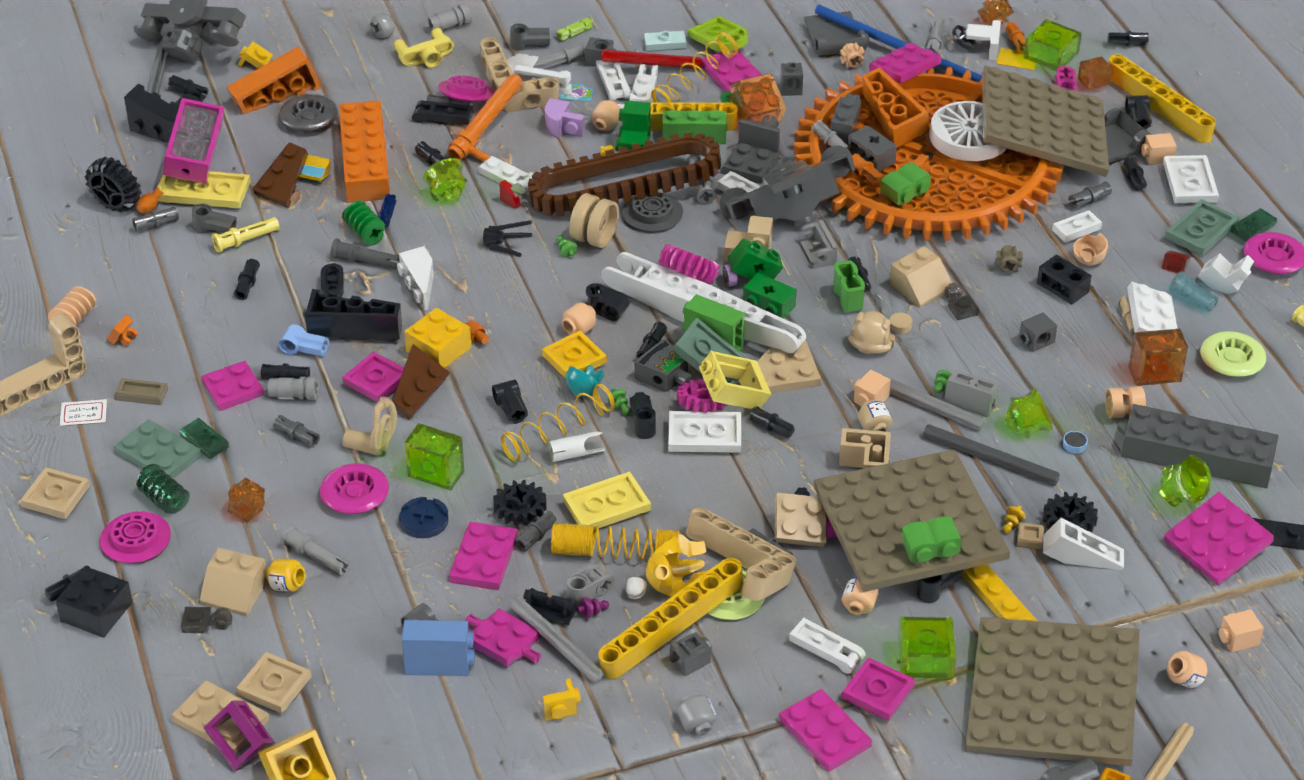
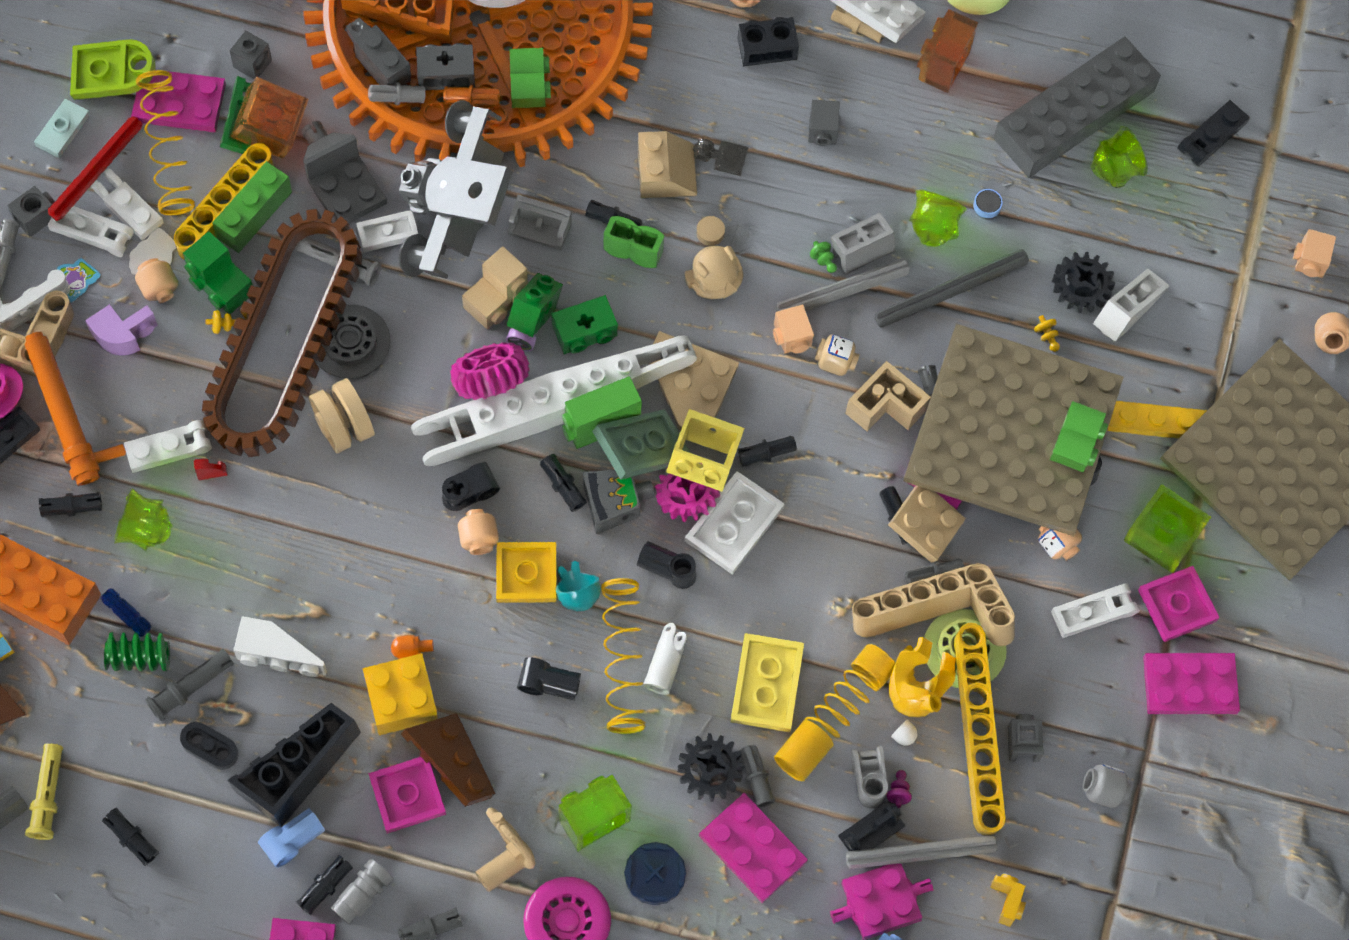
camera: 60 degrees left, 25 degrees up
black plant [483,220,532,257] -> none
bright green hair [556,235,577,258] -> none
bright green hair [608,388,630,415] -> none
dark tan gear [995,245,1023,273] -> none
tan tile [1017,522,1044,550] -> none
light nougat wheel [1105,386,1146,419] -> none
dark pink plate [1164,492,1274,586] -> none

